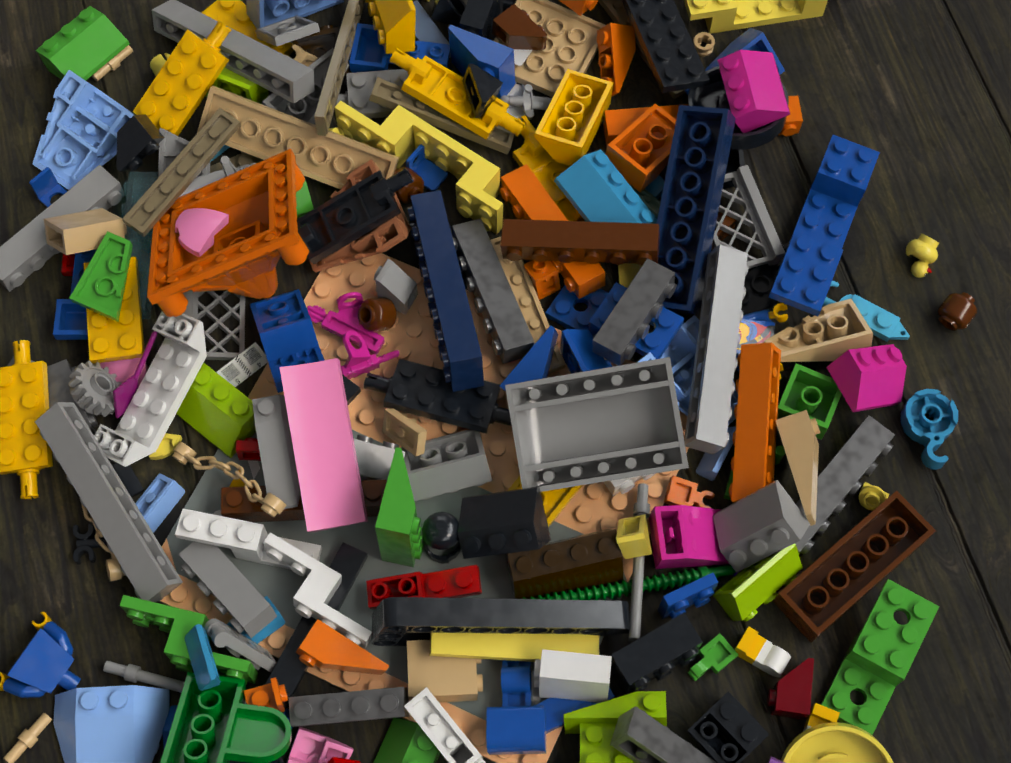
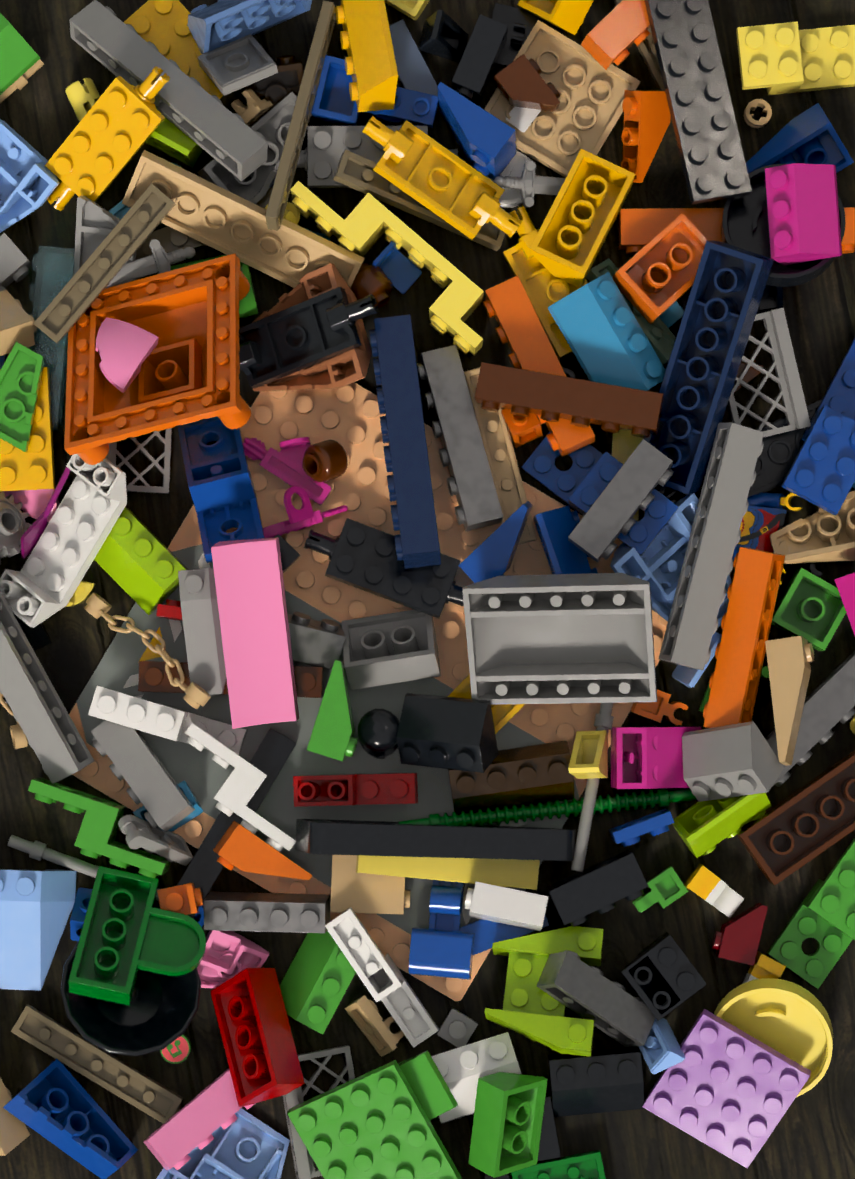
camera: 10 degrees right, 20 degrees up
black slope [117,114,165,172] -> none
light blue slope [135,473,185,533] -> none
dark azure slope [185,624,221,691] -> none
white sticker [217,342,268,387] -> none
light grey slope [374,259,418,315] -> none
tan plate [382,408,427,456] -> none
black slope [462,64,503,118] -> none

